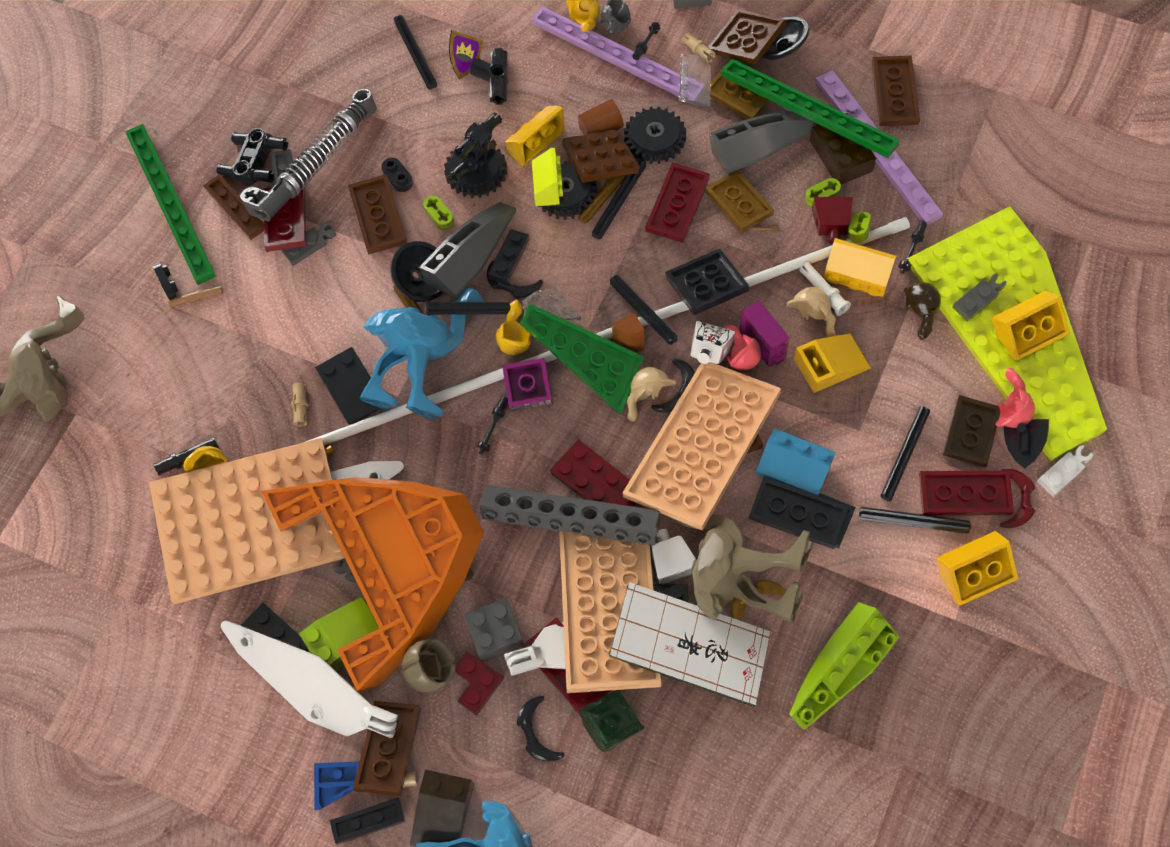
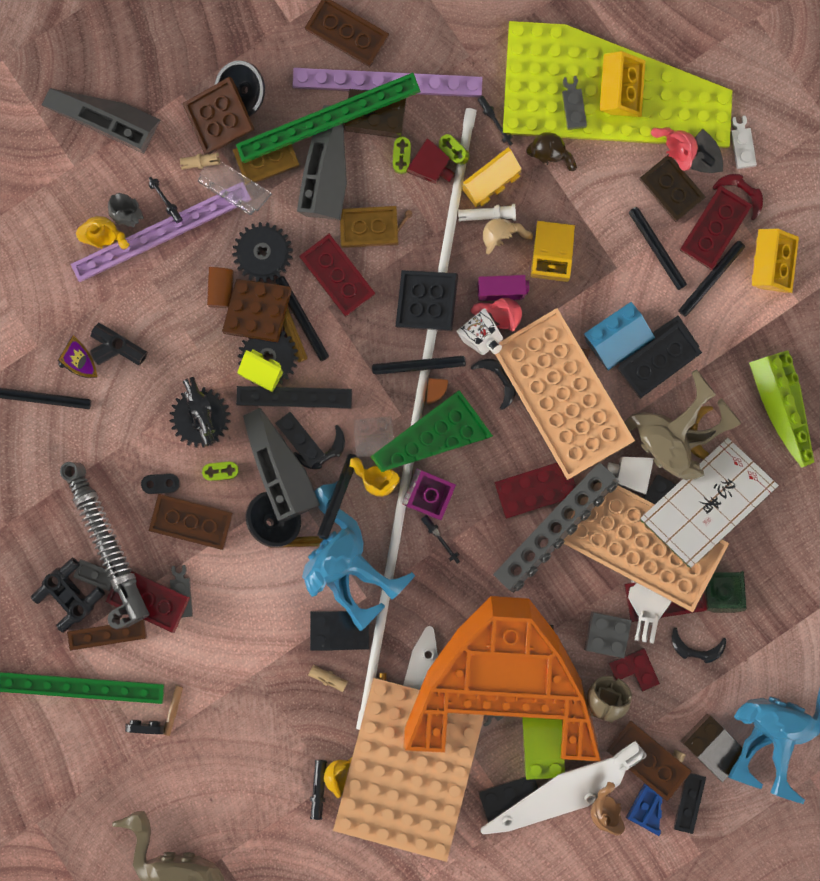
camera: 65 degrees left, 20 degrees up
yellow slope [505,106,565,167] -> none
tan piece [627,367,676,422] -> none
none -> black plate [236,386,352,409]
none -> medium nougat piece [590,782,625,836]

